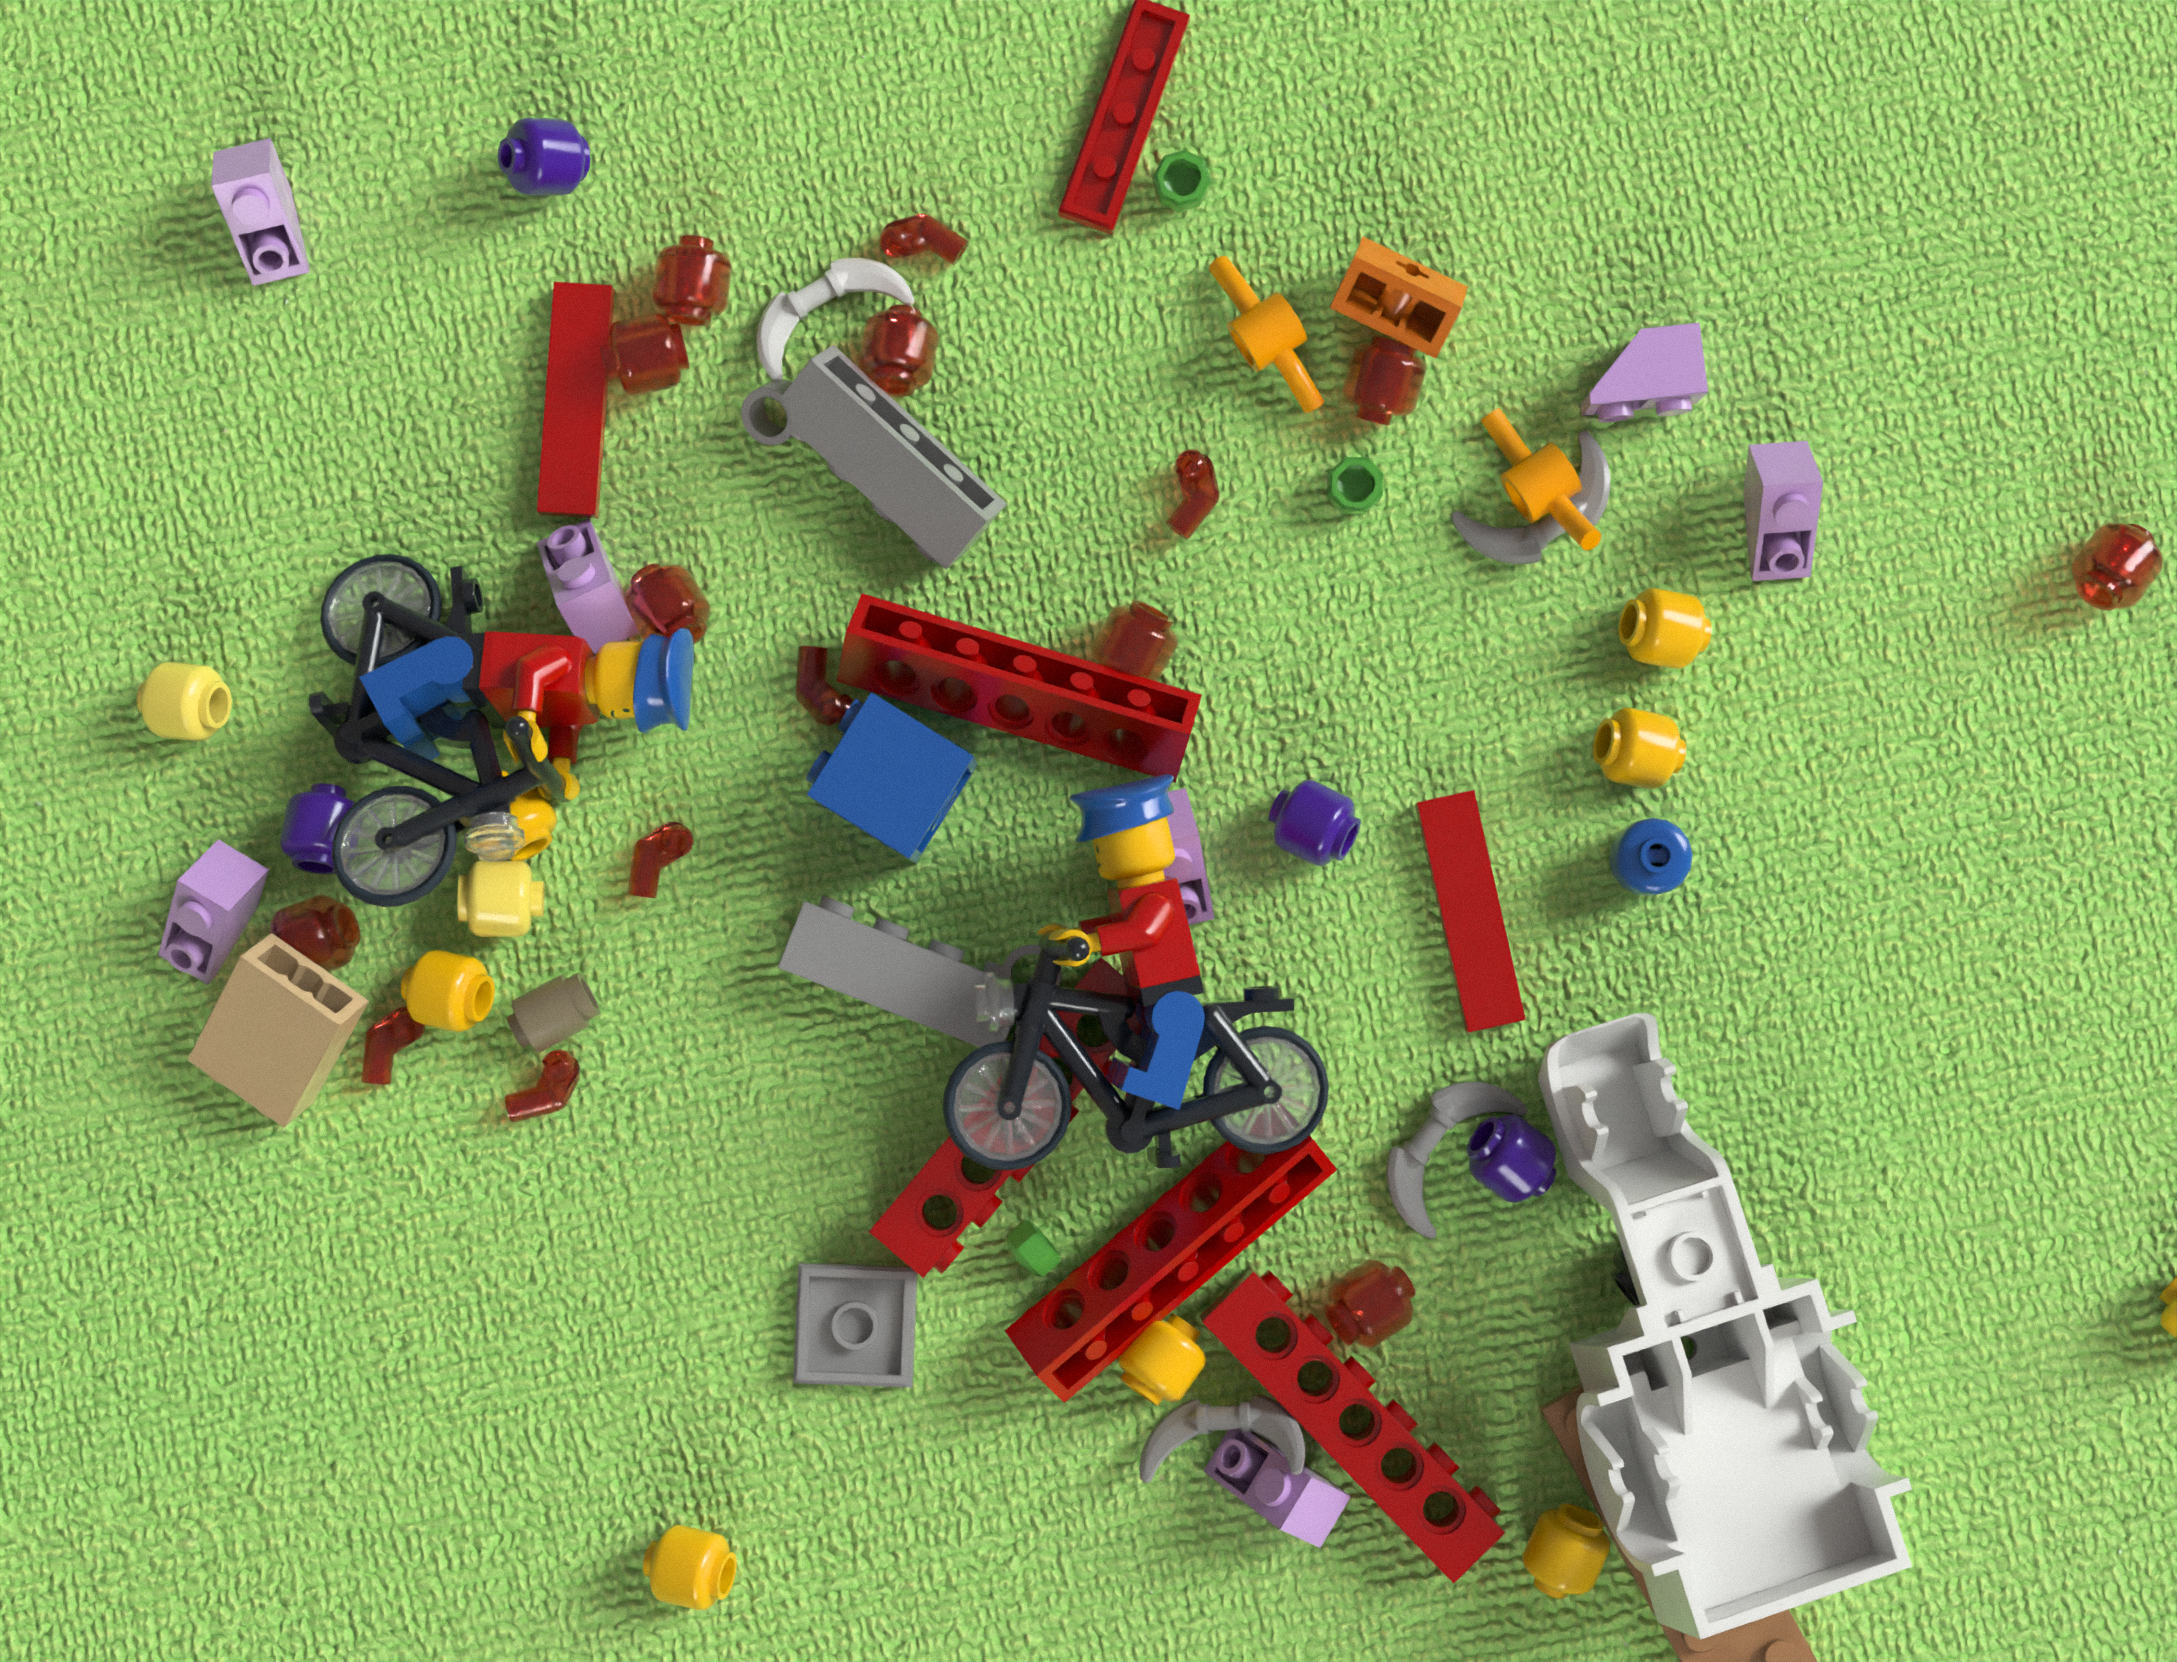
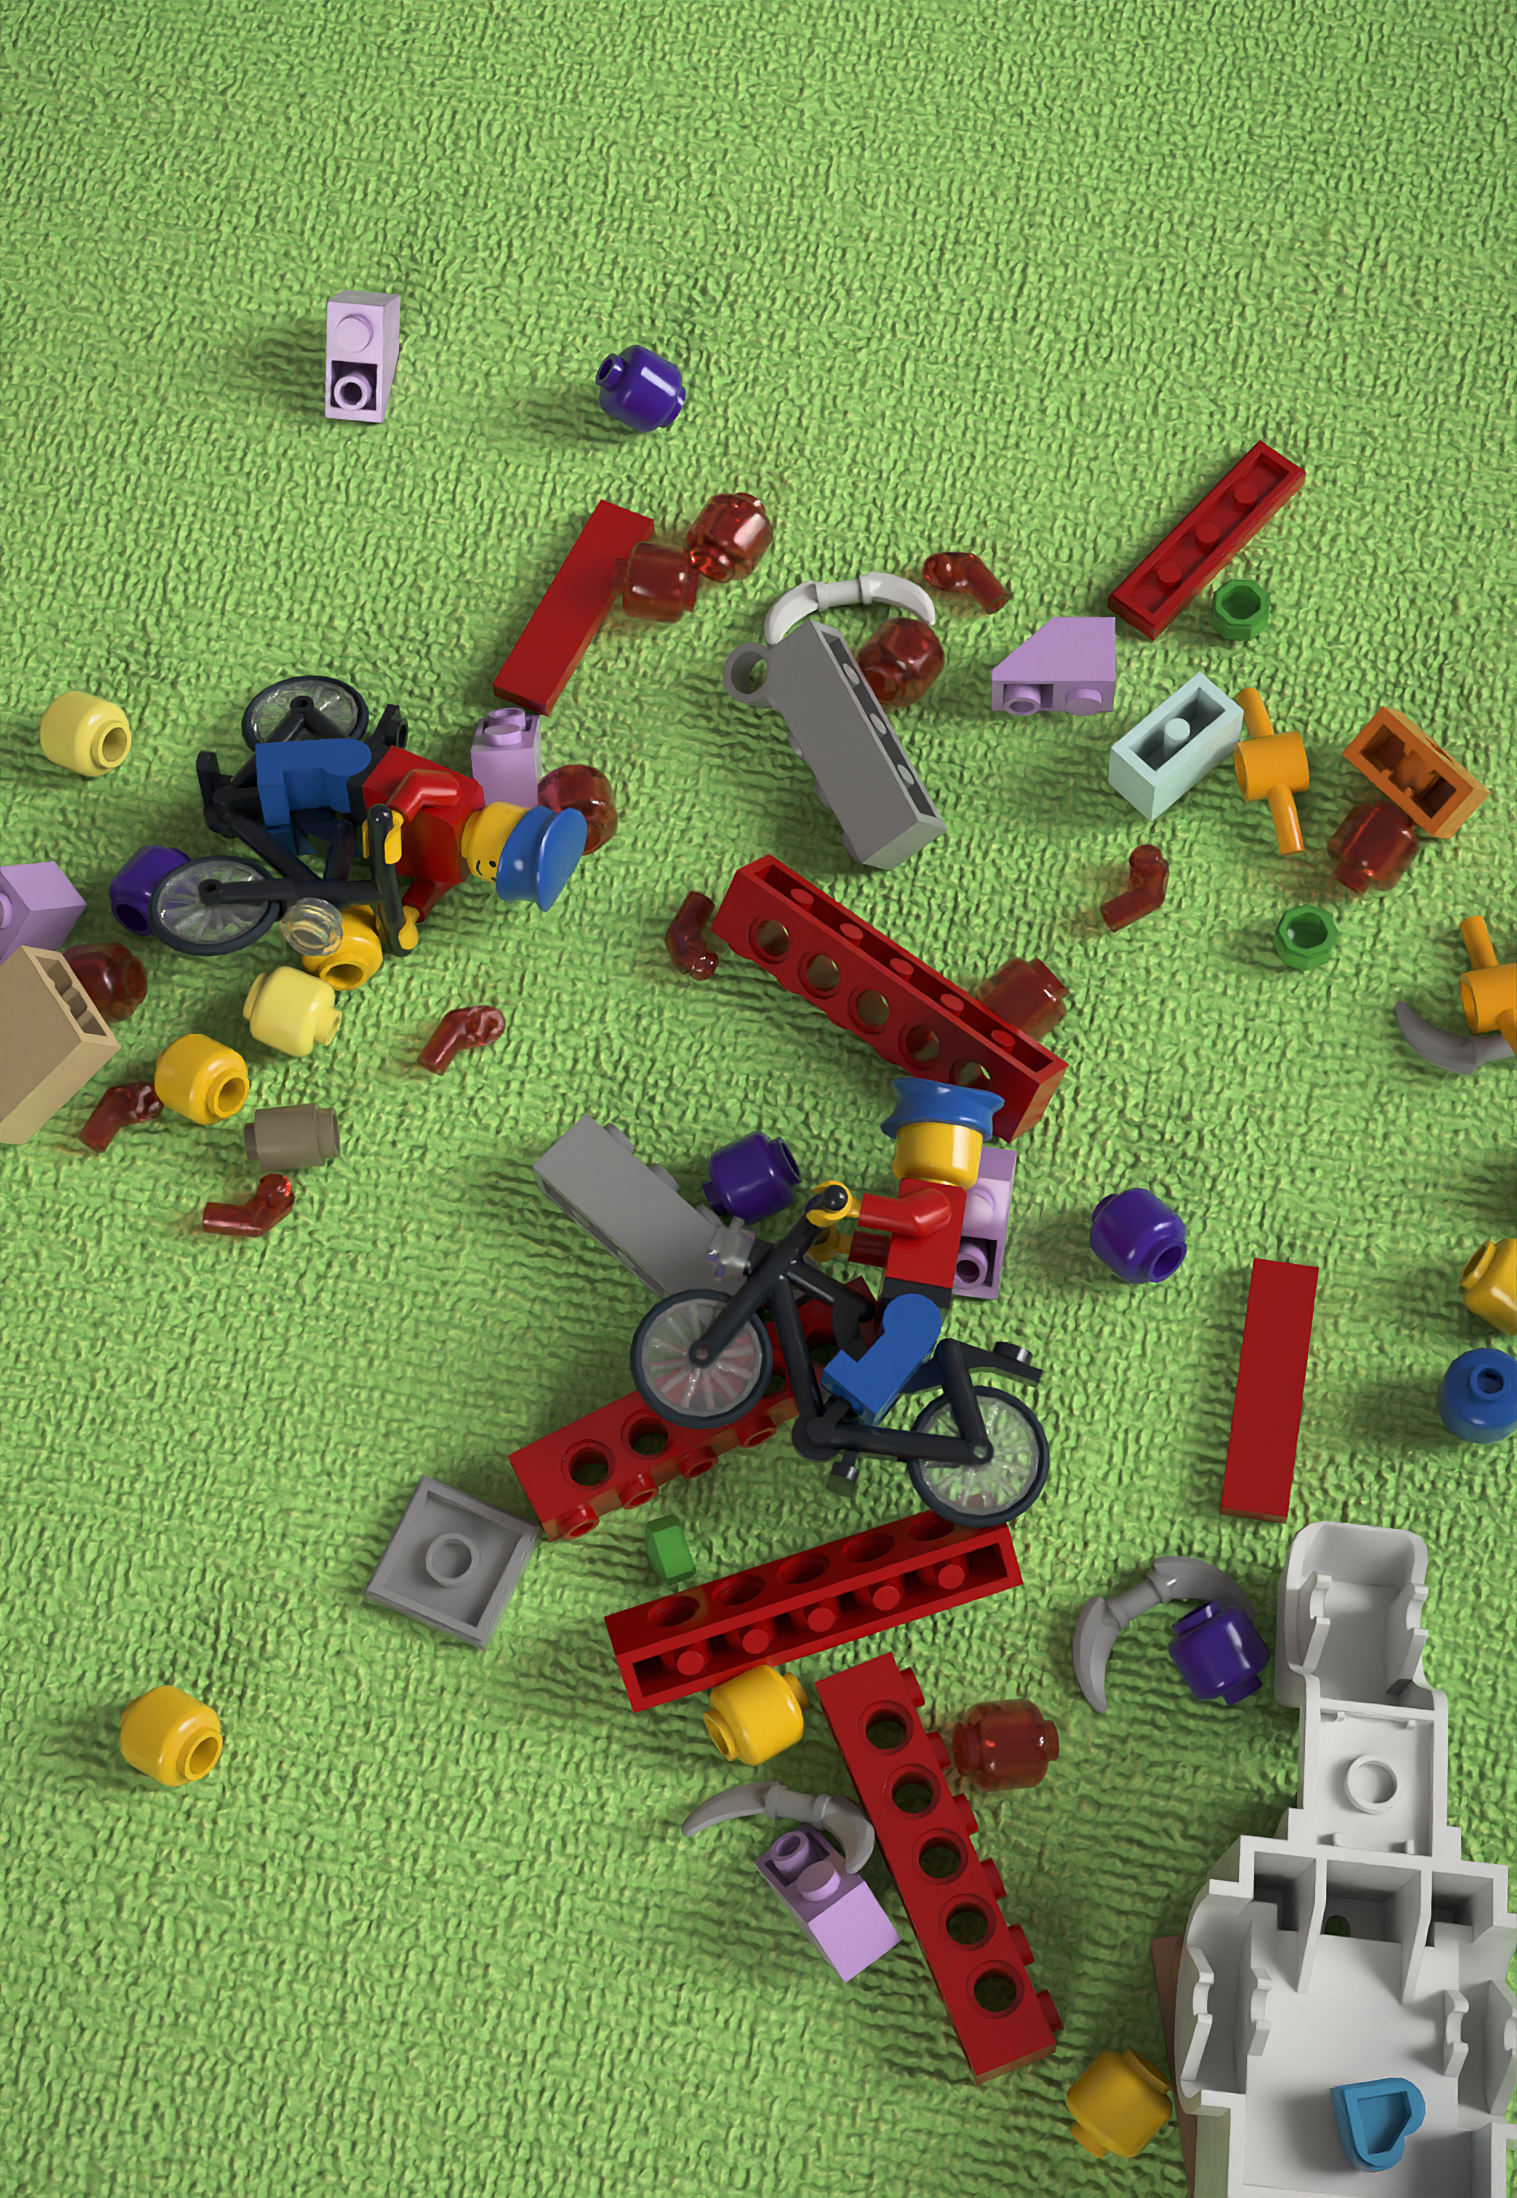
camera: 30 degrees right, 20 degrees down
blue brick [806,692,978,864] -> none
none -> dark purple head [702,1131,802,1226]
none -> lavender slope [991,617,1115,716]
none -> light aqua brick [1108,671,1244,822]
none -> dark azure tile [1330,2077,1426,2173]

